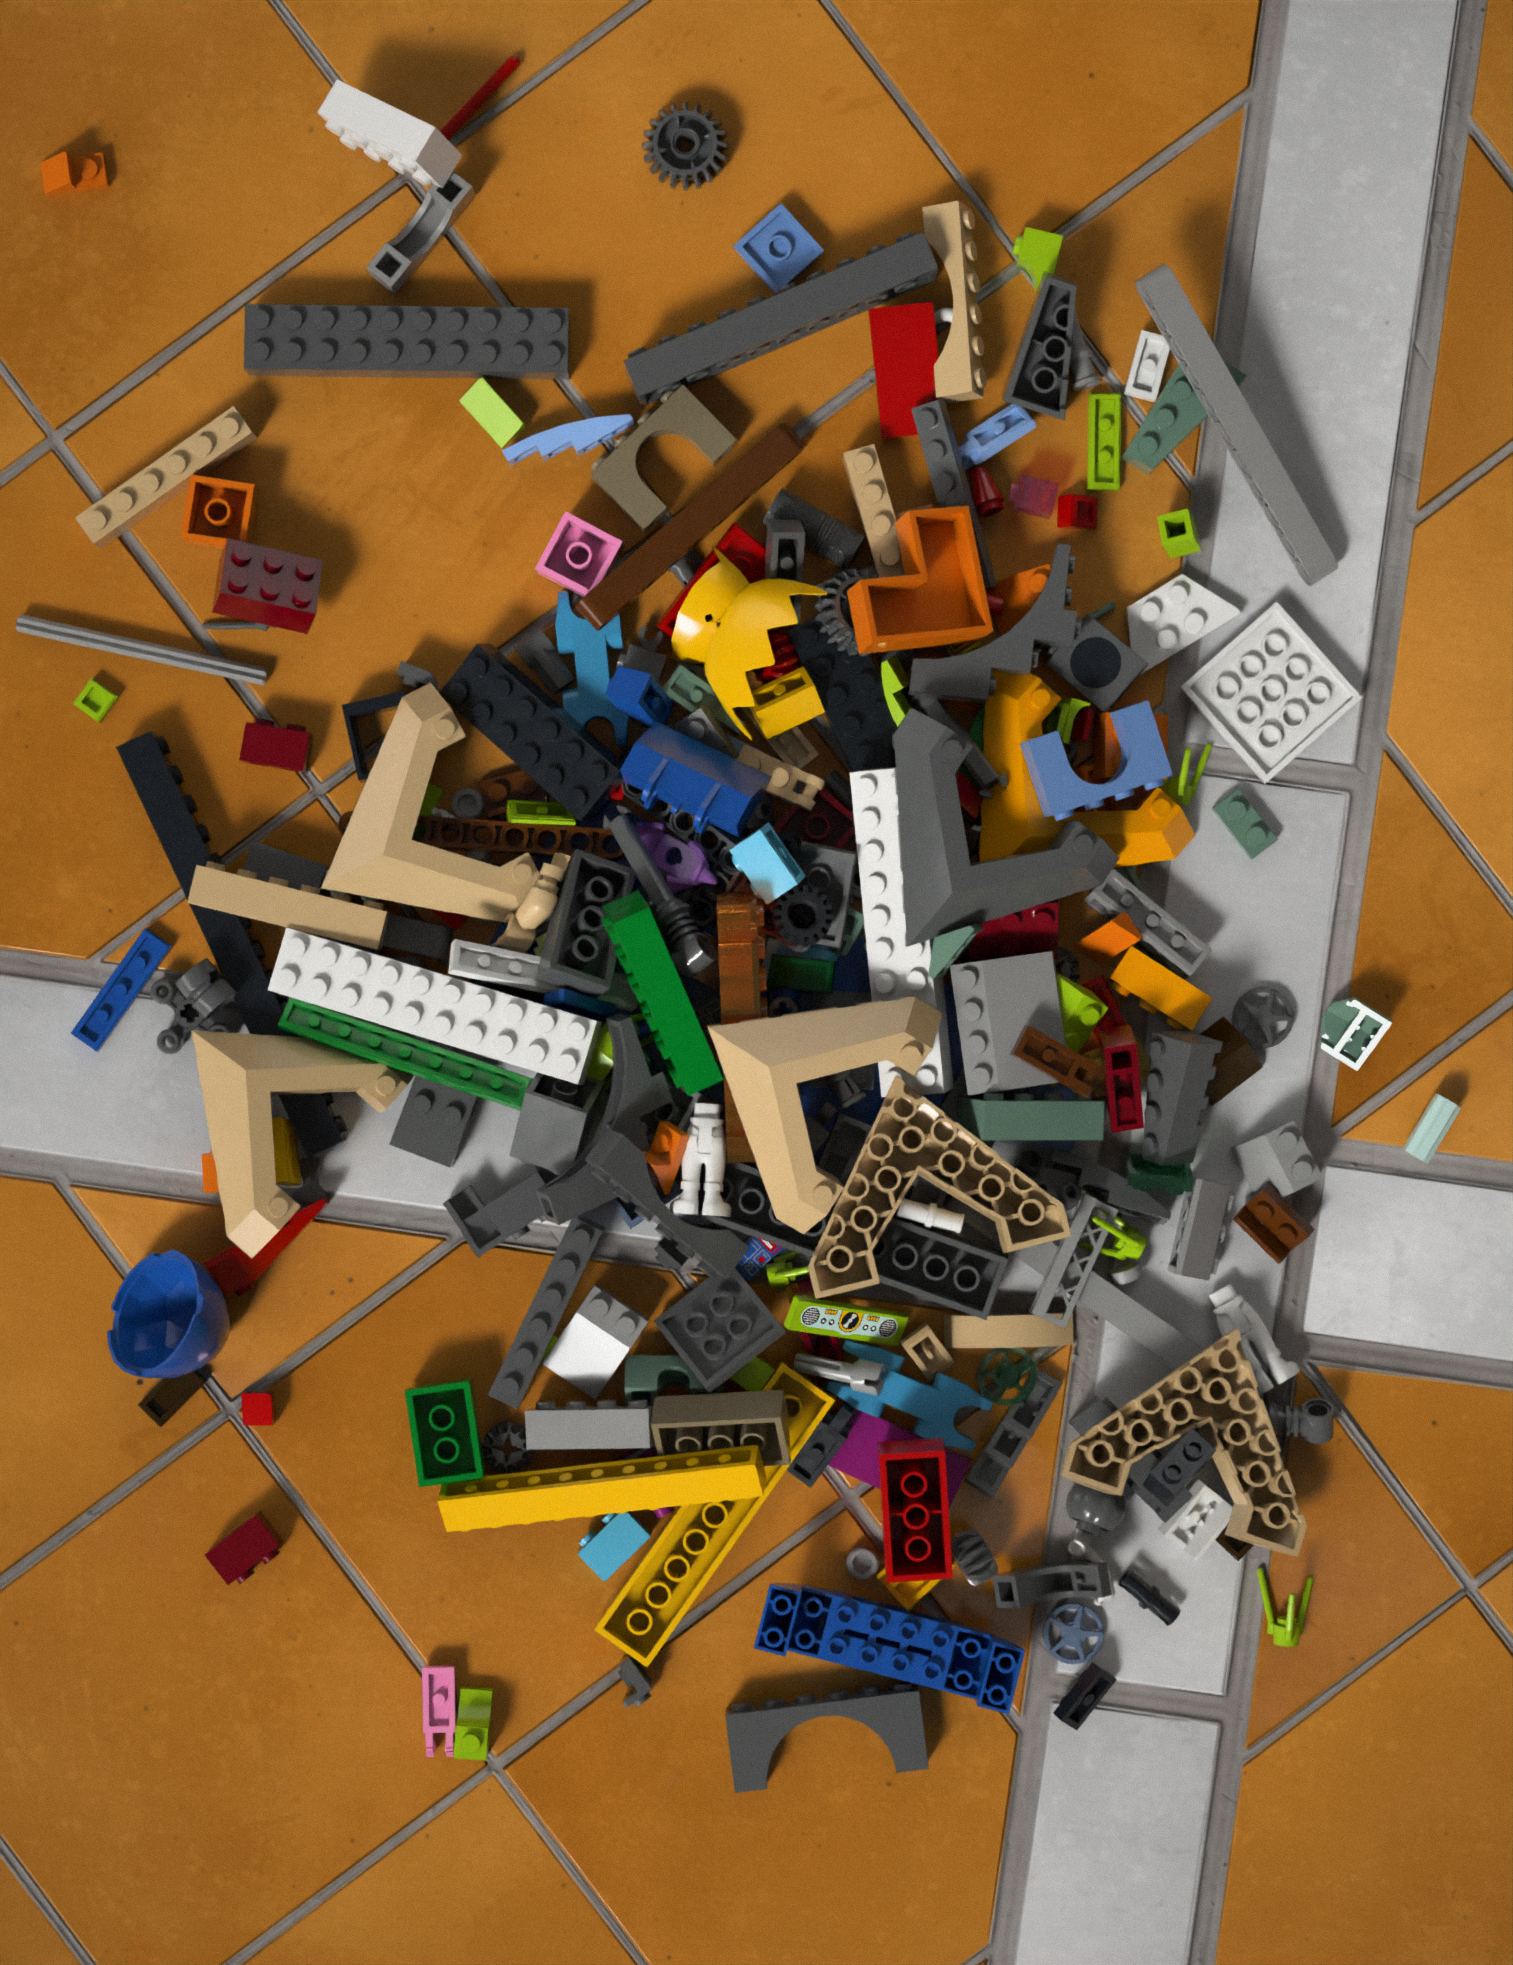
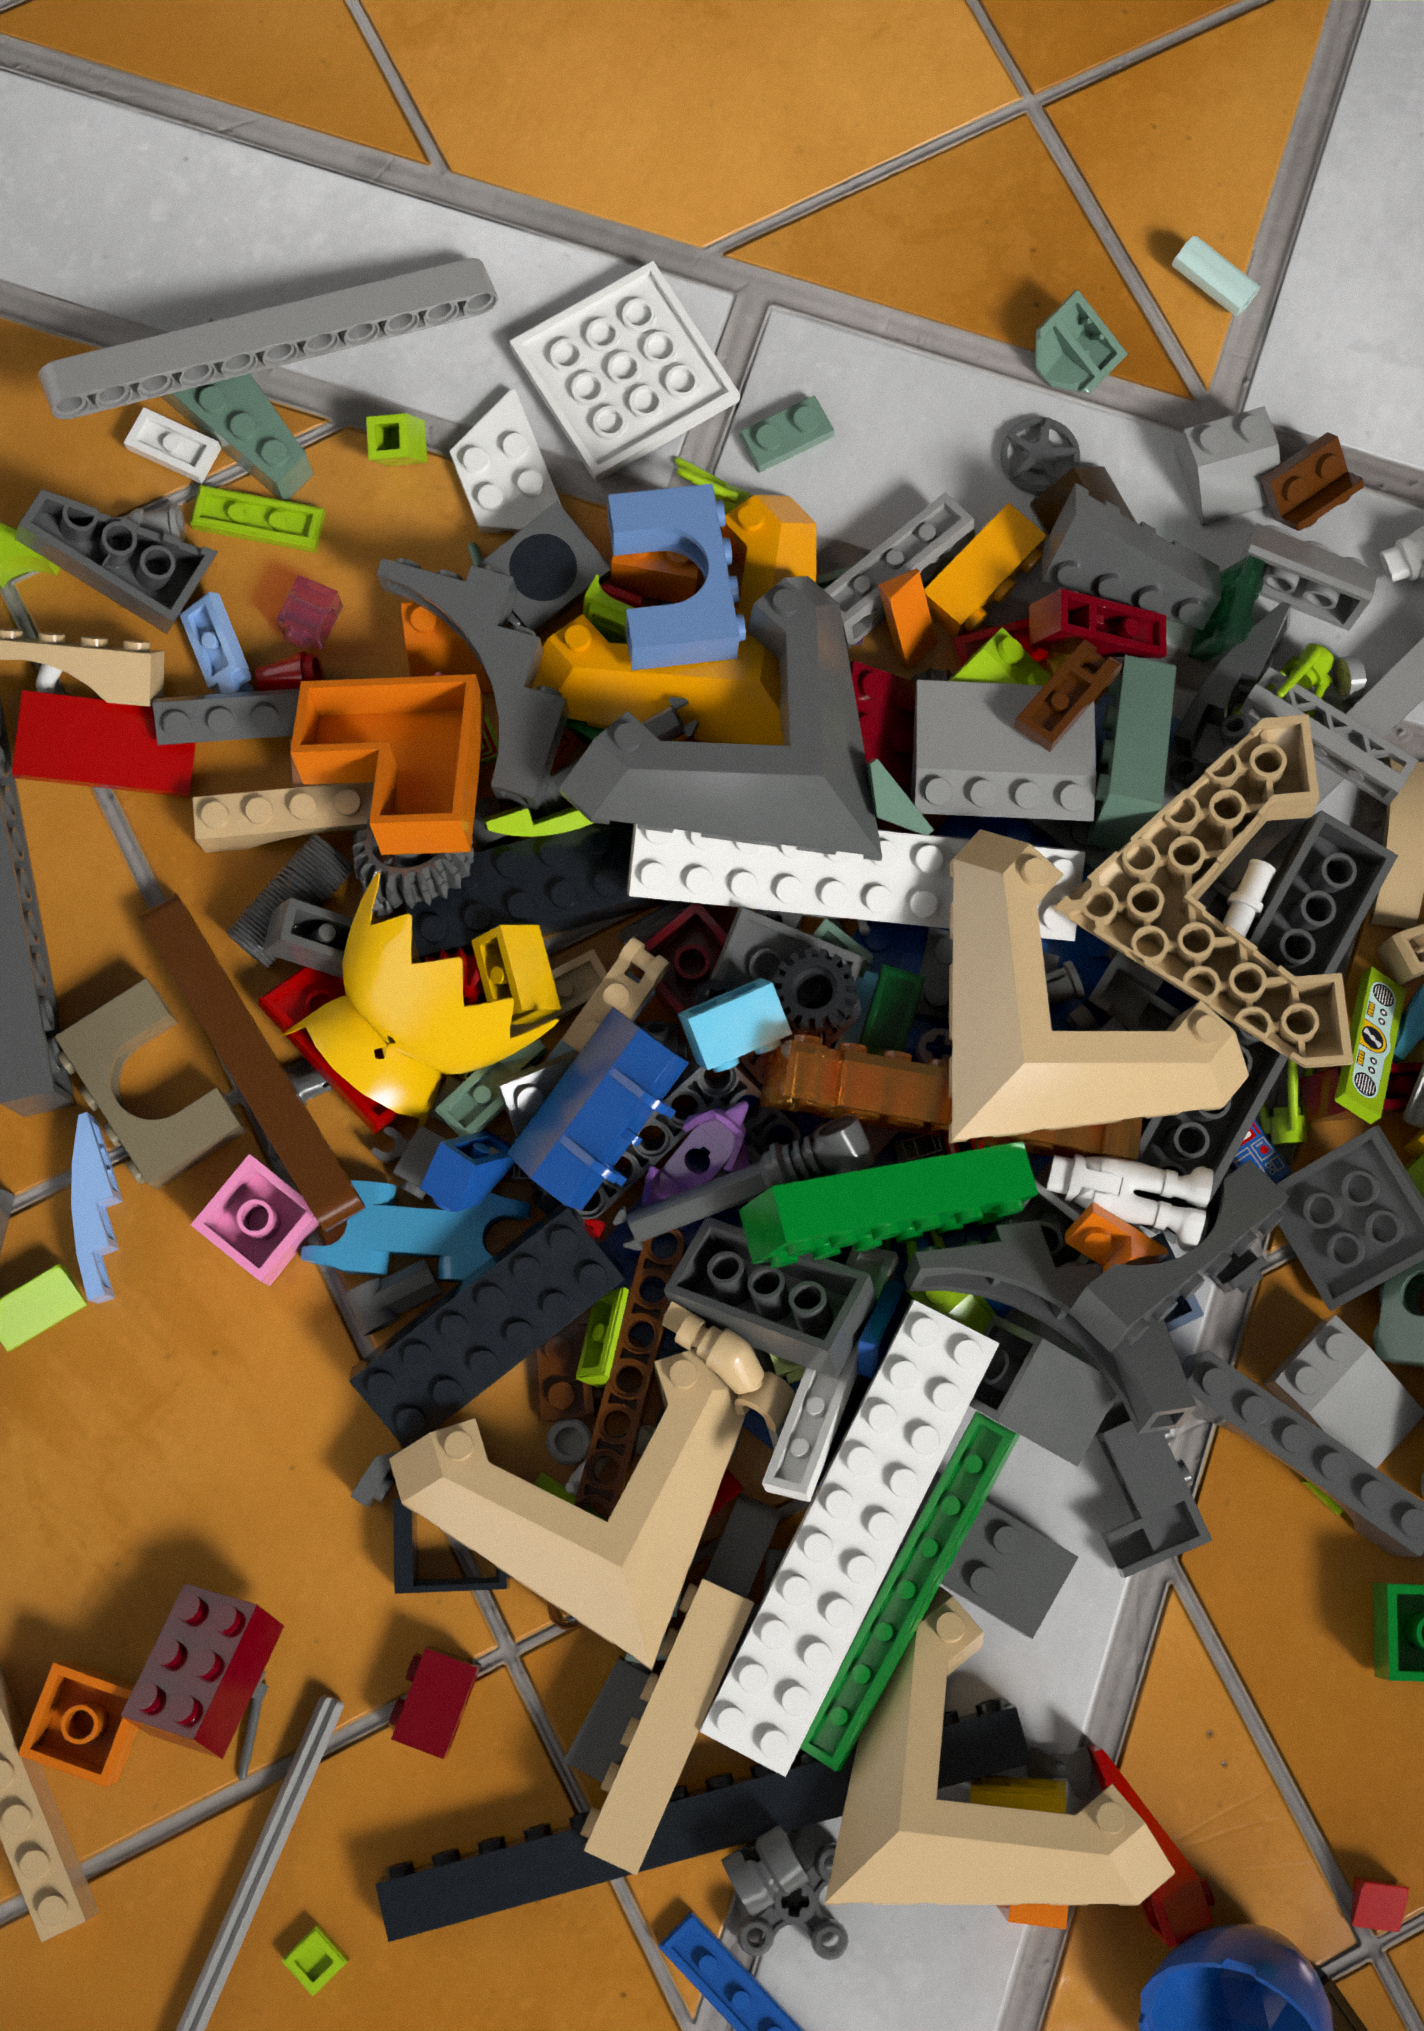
camera: 85 degrees left, 10 degrees down
red slope [1057,494,1098,530] -> none

